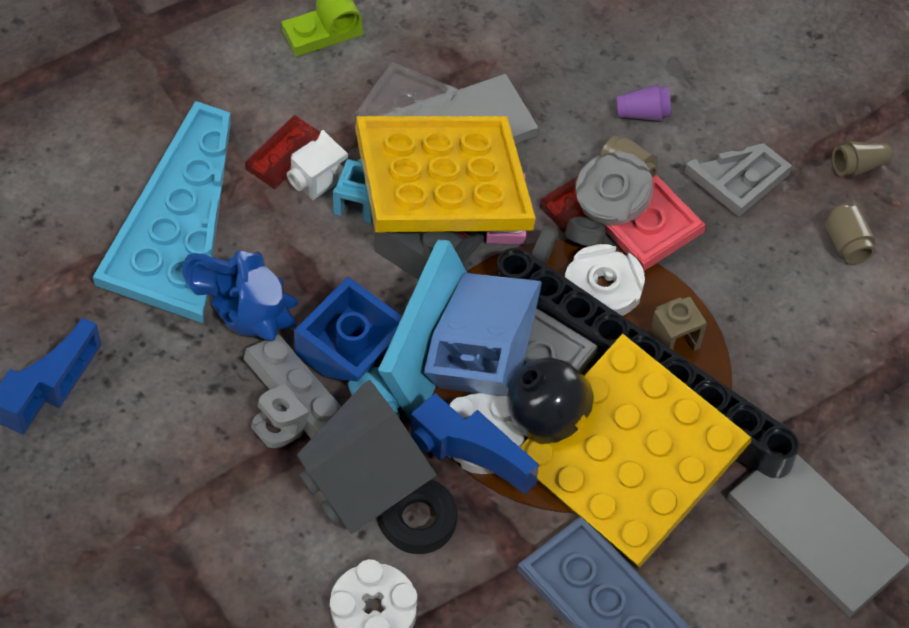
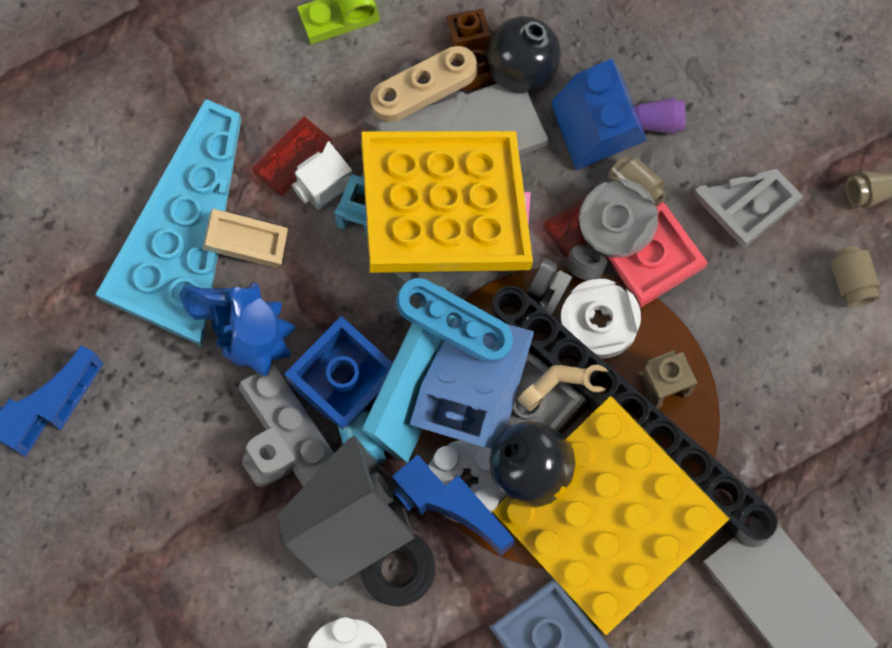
camera: 10 degrees right, 15 degrees up
none -> tan tile [202,209,288,268]
none -> tan plate [370,46,477,122]
none -> dark azure plate [396,278,513,362]
none -> reddish brown slope [447,8,497,91]
none -> black cylinder [483,16,562,94]
none -> tan arm [517,365,608,412]
none -> light grey tile [539,271,572,315]
none -> blue slope [551,58,647,171]

